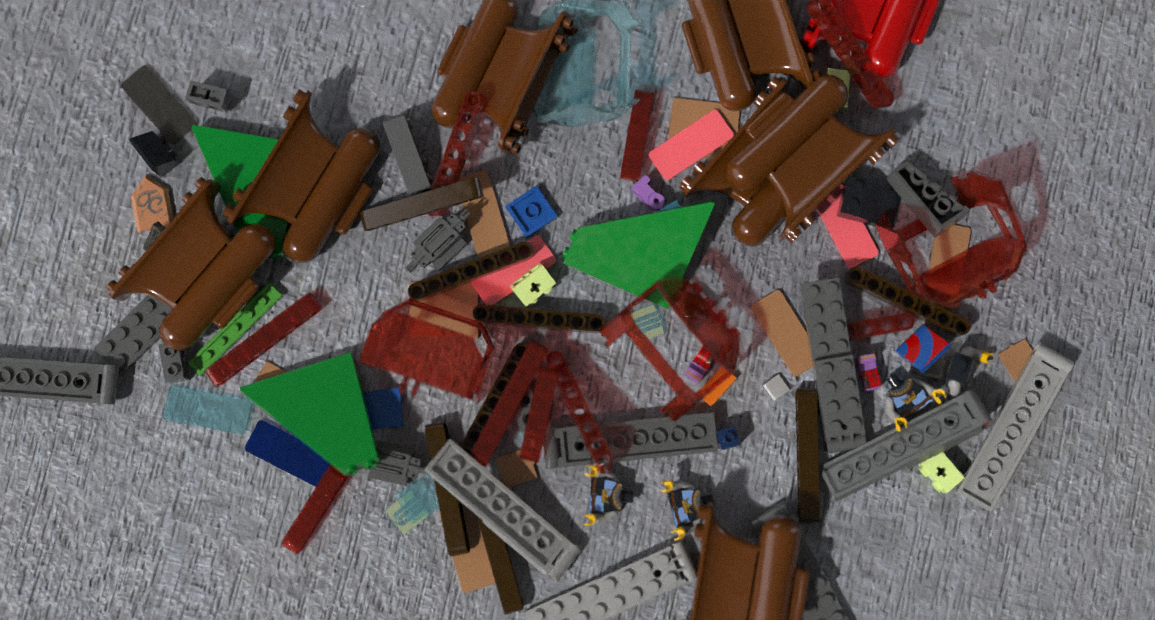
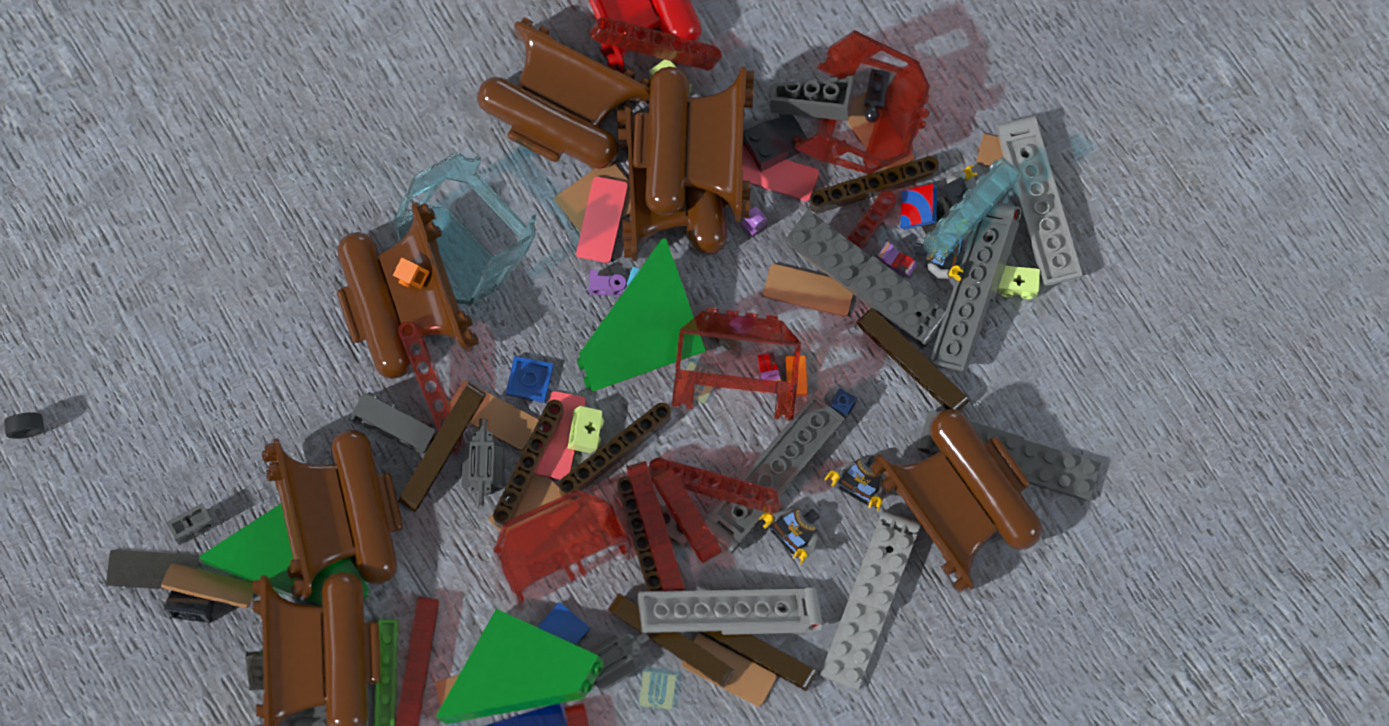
camera: 50 degrees left, 10 degrees down
nougat tile [131,175,174,233] -> none
clear light blue piece [395,479,439,524] -> none
medium nougat piece [496,448,537,488] -> none
clear red beam [620,89,654,182] -> none
white slope [763,374,790,401] -> none
none -> medium nougat piece [161,563,255,608]
none -> orange brick [393,258,430,289]
none -> medium lavender leg [741,207,767,237]
none -> black plate [864,68,890,123]
none -> clear light blue brick [923,157,1021,263]

